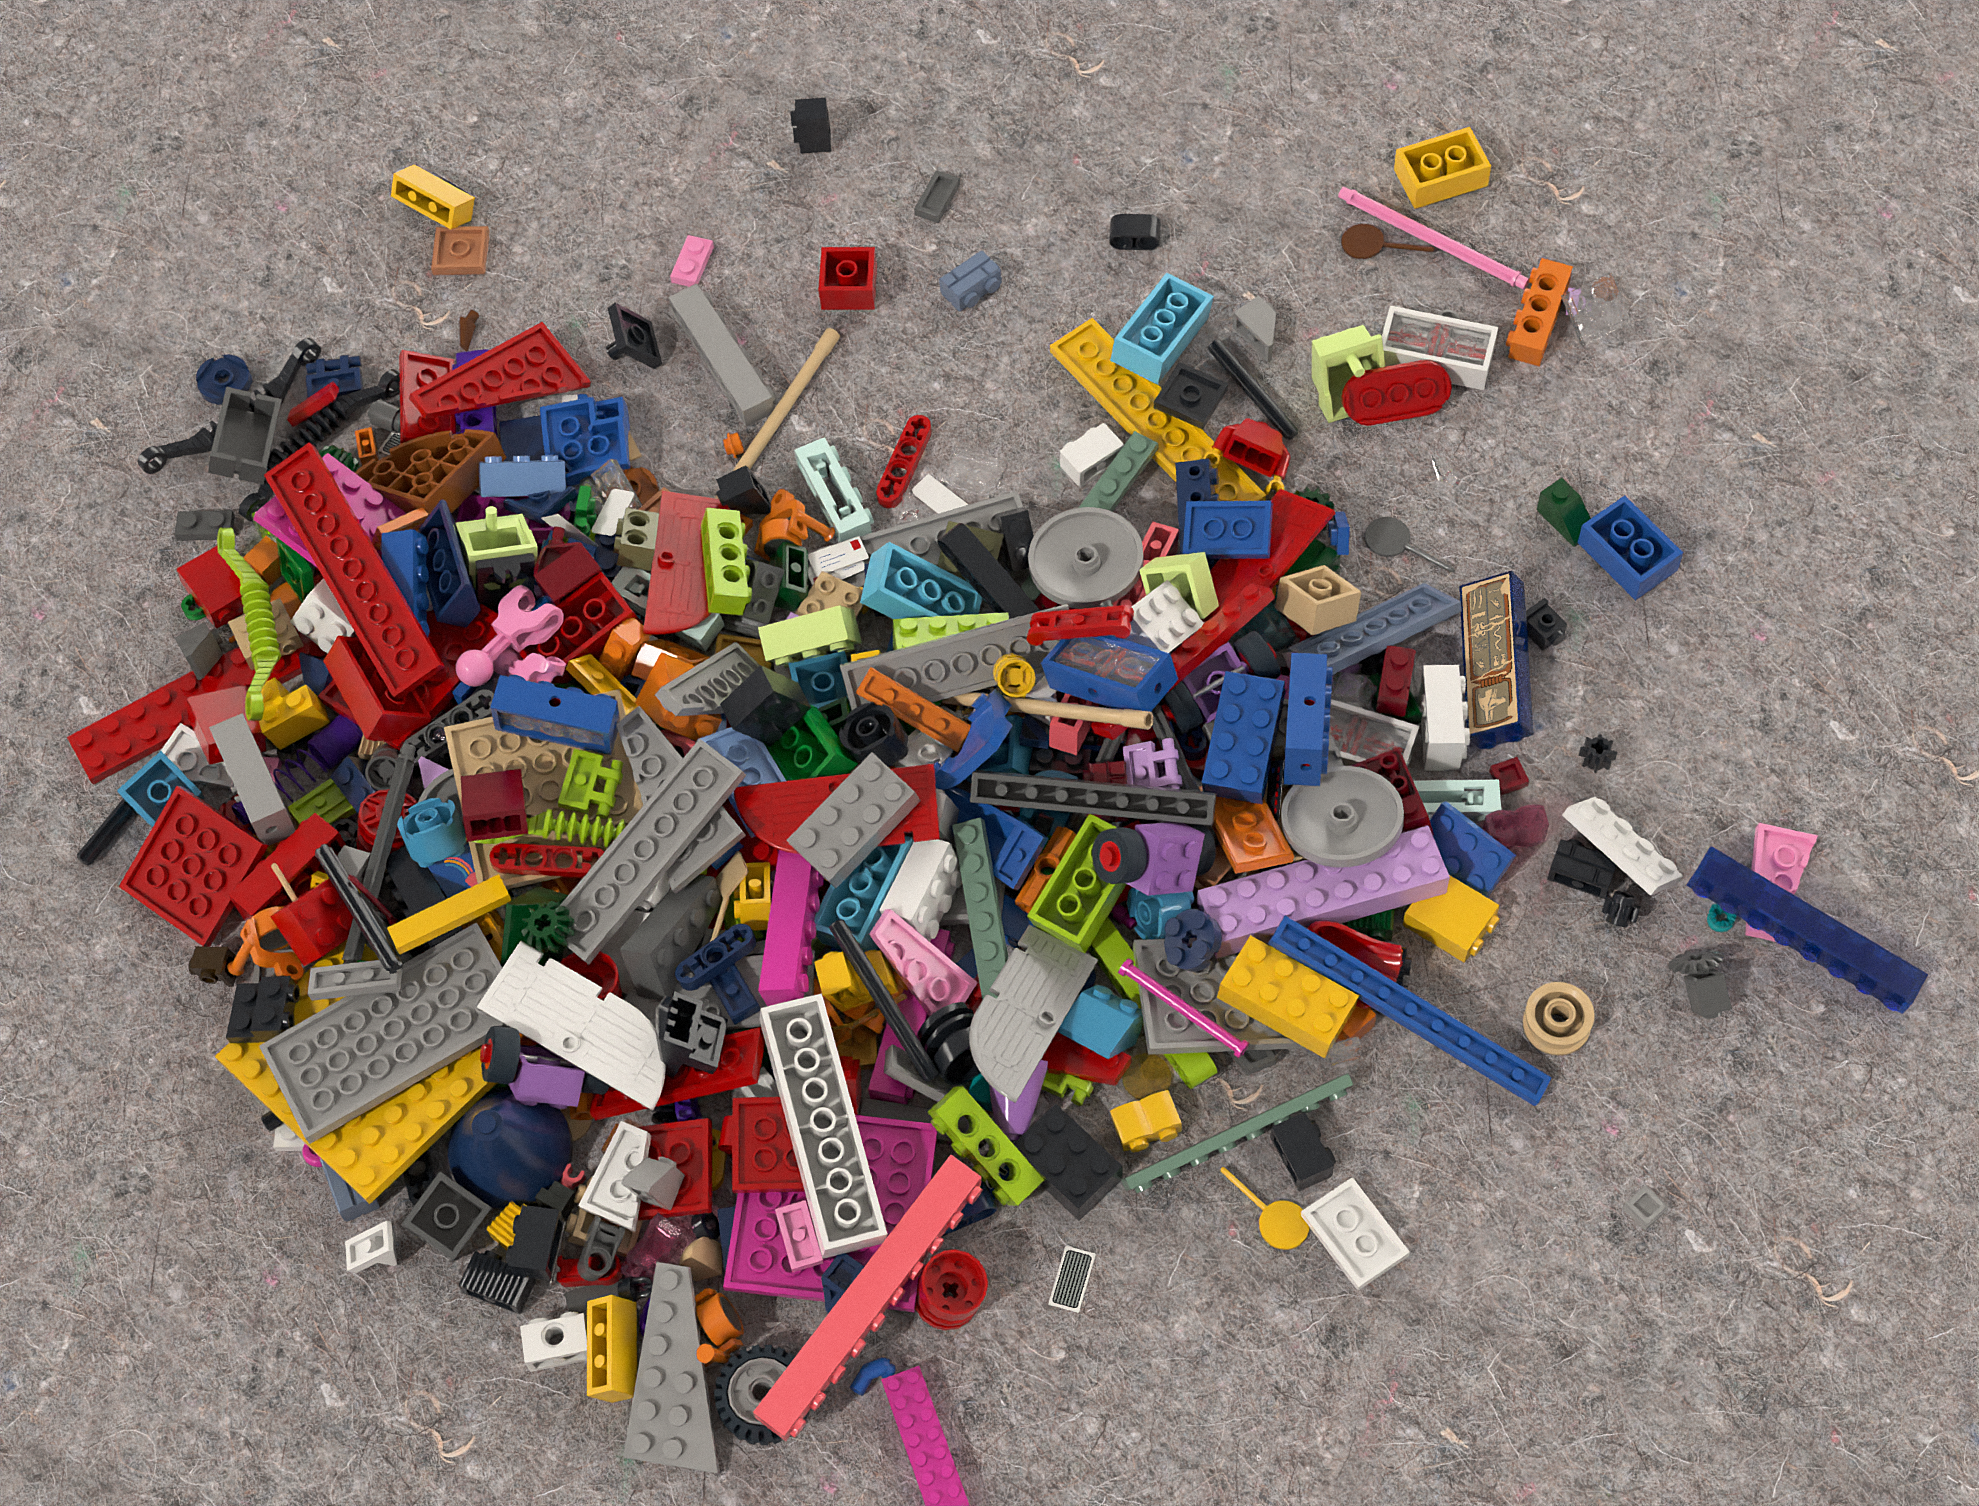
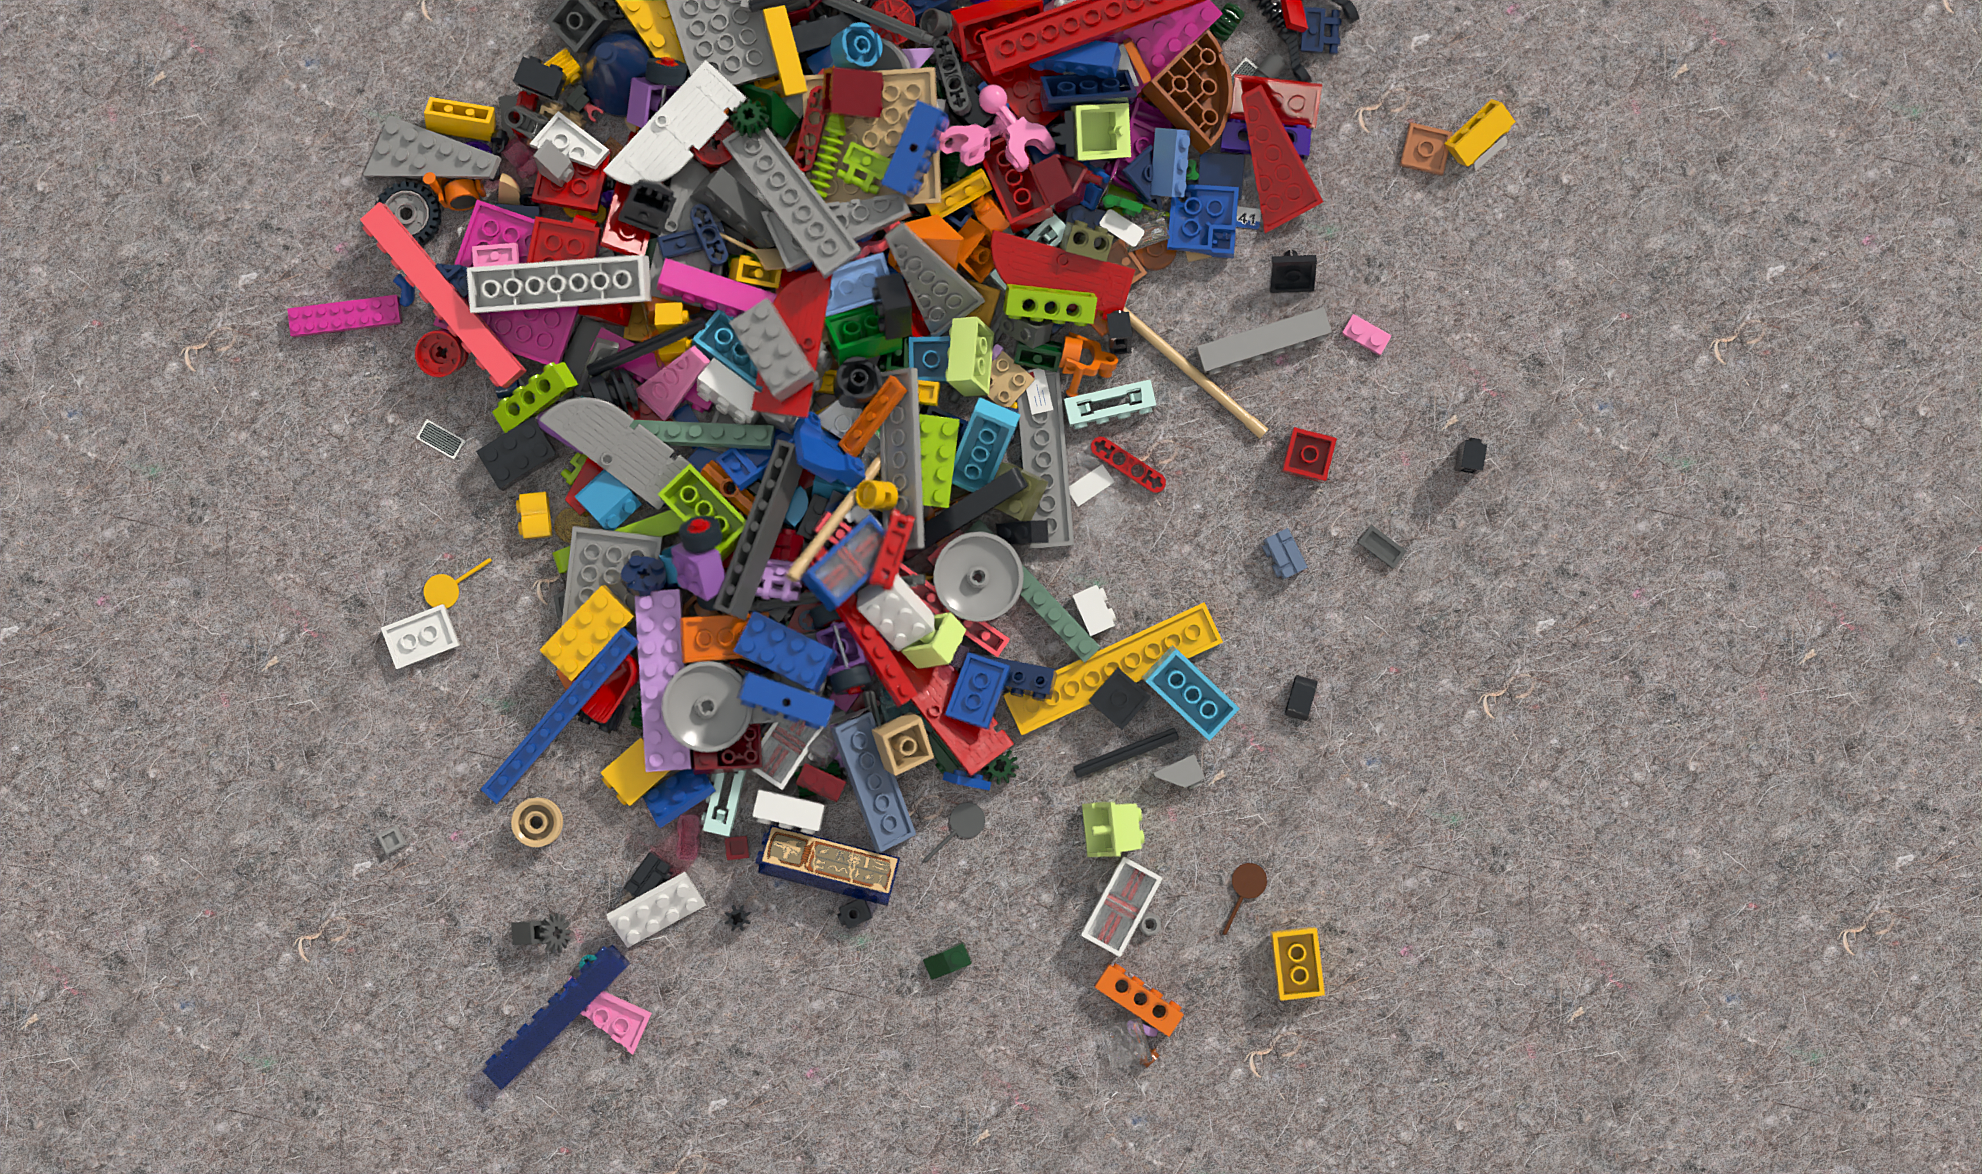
camera: 100 degrees right, 25 degrees up
orange piece [355,427,379,466] -> none
black brick [458,1250,536,1315] -> none
reddish brown bar [459,310,479,352] -> none
white brick [520,1312,587,1372] -> none
orange plate [723,432,744,459] -> none
white sticker [808,536,869,577] -> none
dark pink bar [1118,958,1250,1058] -> none
sand green plate [1121,1073,1354,1194] -> none
red torso [1203,418,1291,496] -> none
black brick [1270,1112,1336,1191] -> none
bright pink piece [1338,187,1529,290] -> none
red tile [1341,360,1452,426] -> none
blue brick [1578,495,1683,601] -> none
black gear [1601,891,1641,927] -> none

